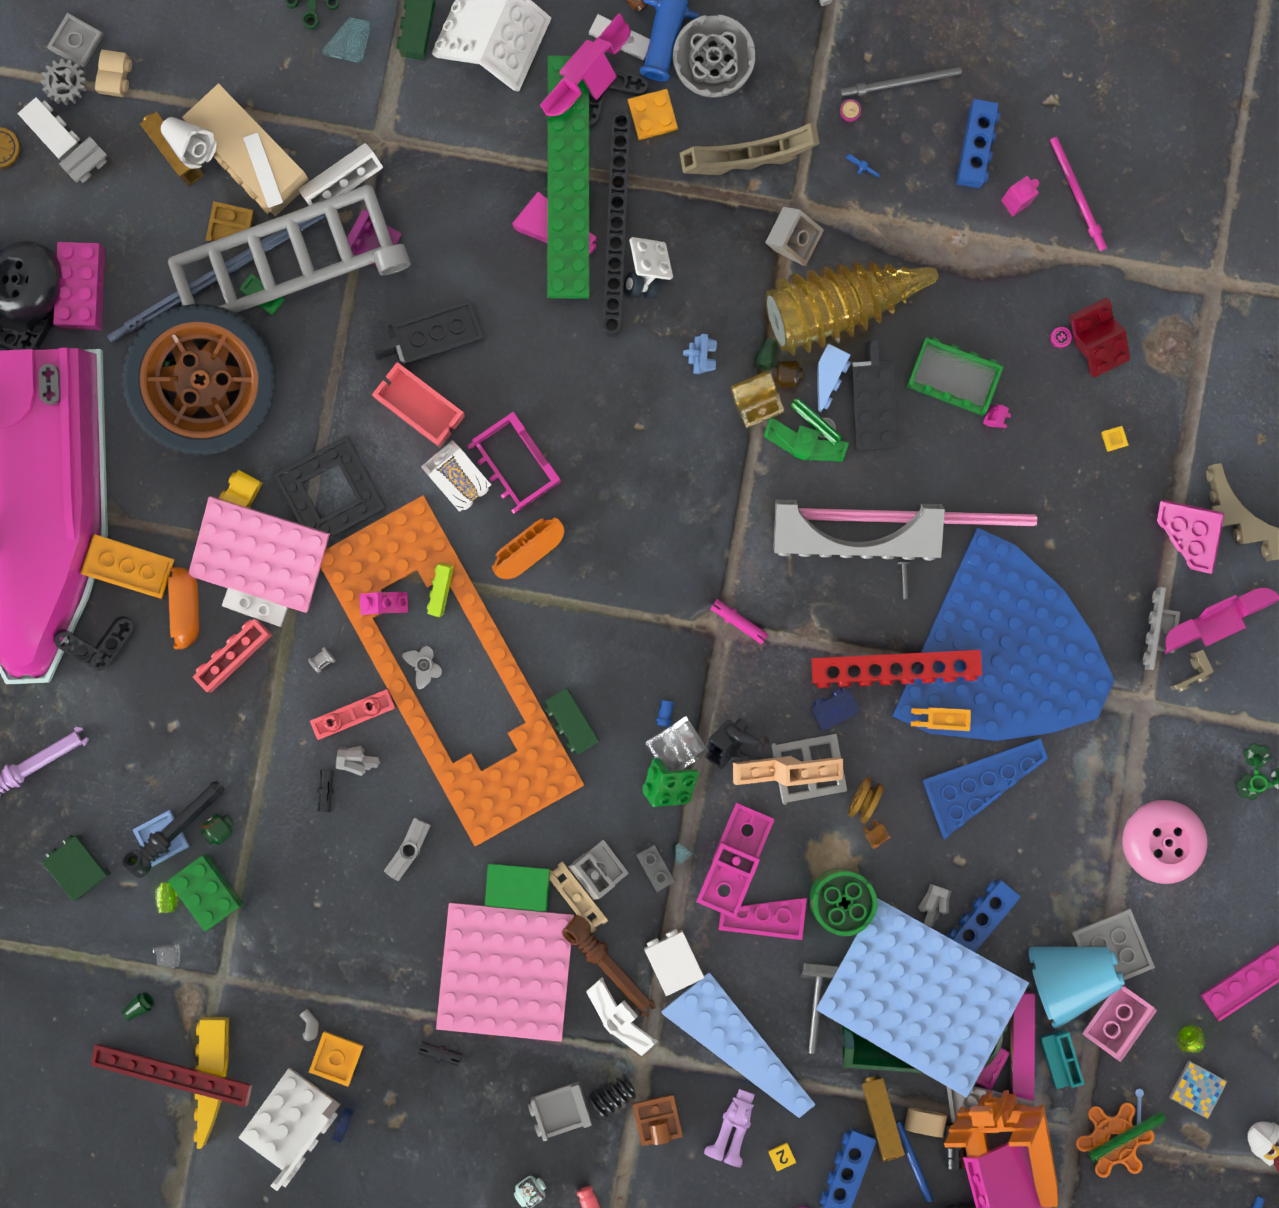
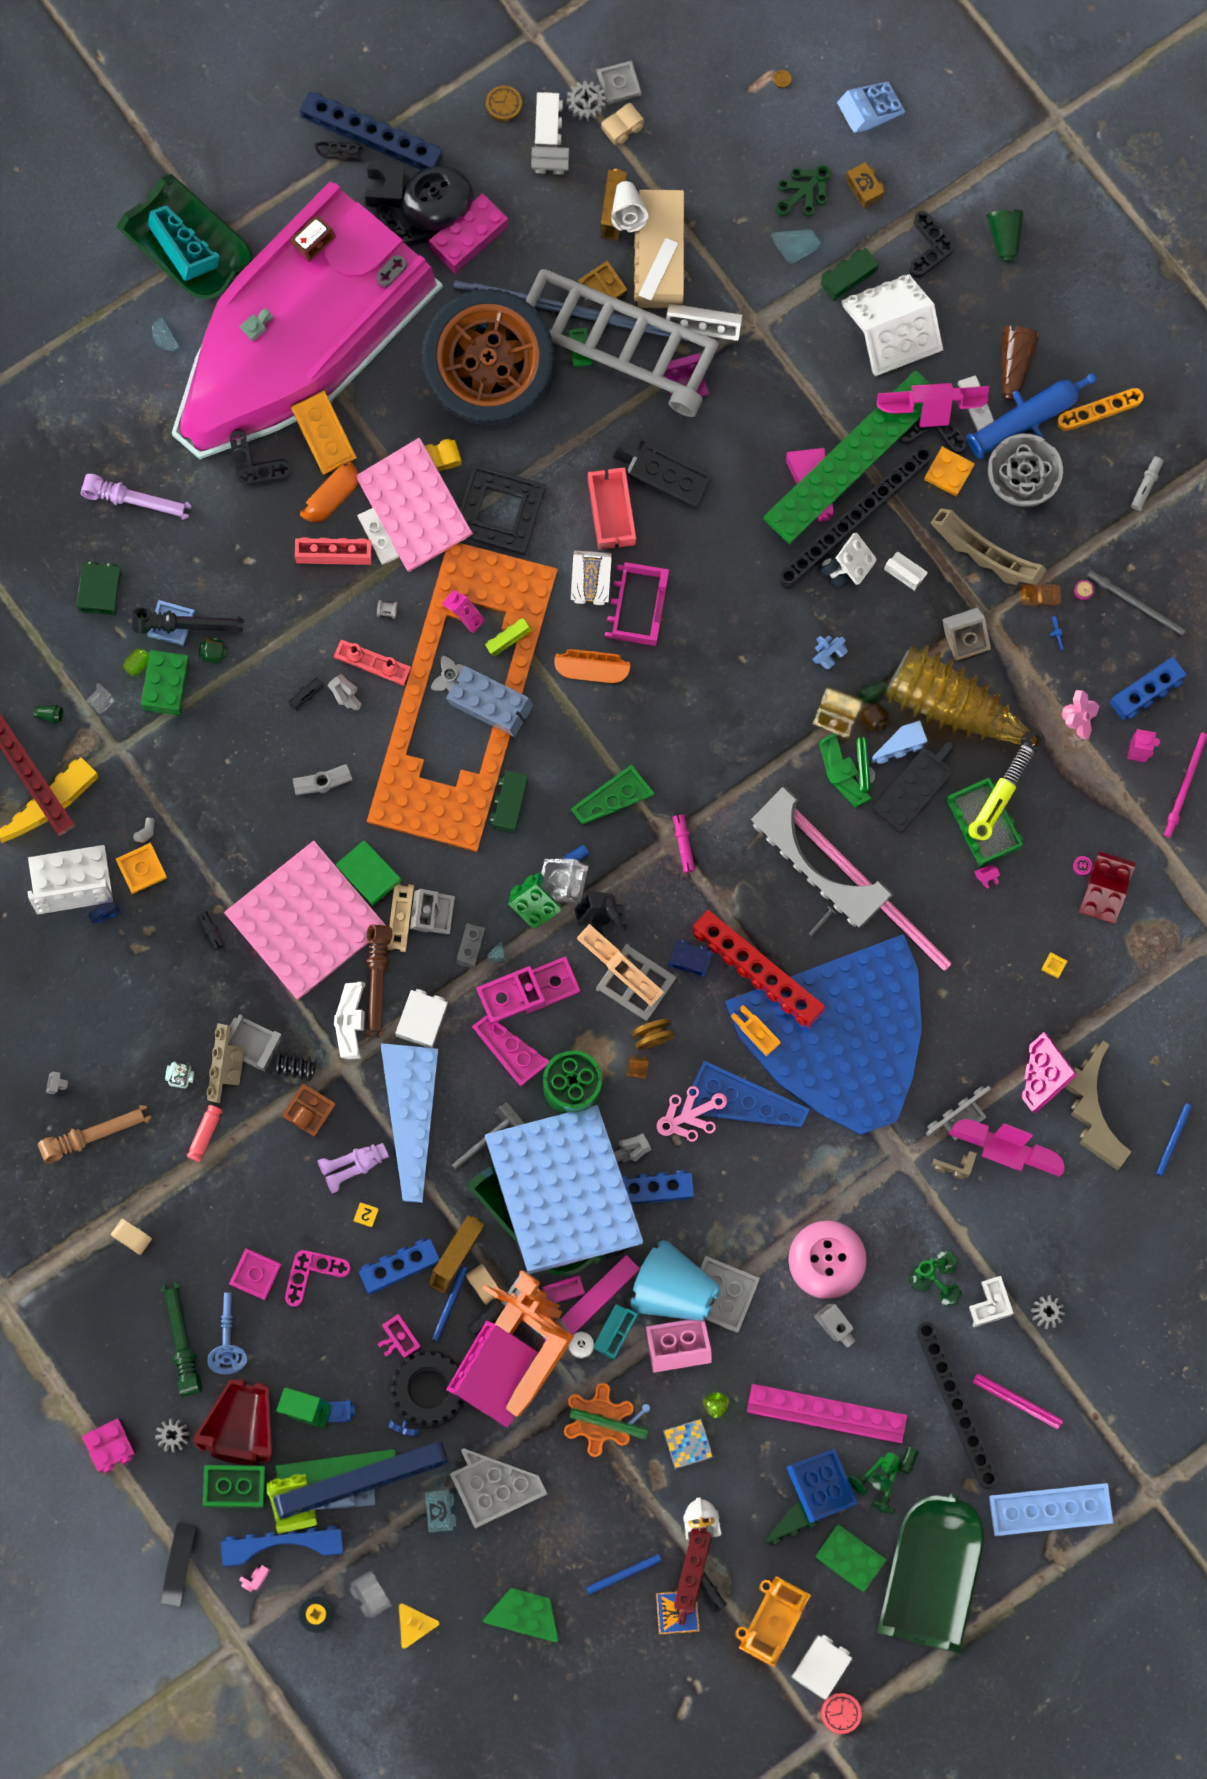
camera: 40 degrees right, 10 degrees down
none -> dark tan bracket [207,1023,245,1103]
none -> sand blue piece [446,666,533,737]
none -> white head [568,1332,594,1359]
none -> green wing [571,764,654,825]
none -> bright pink plant [657,1086,727,1142]
none -> light grey torso [813,1304,856,1348]
none -> white panel [884,552,927,591]
none -> piece [968,731,1045,840]
none -> clear orange slope [1020,584,1062,606]
none -> bright pink plant [1062,690,1099,739]

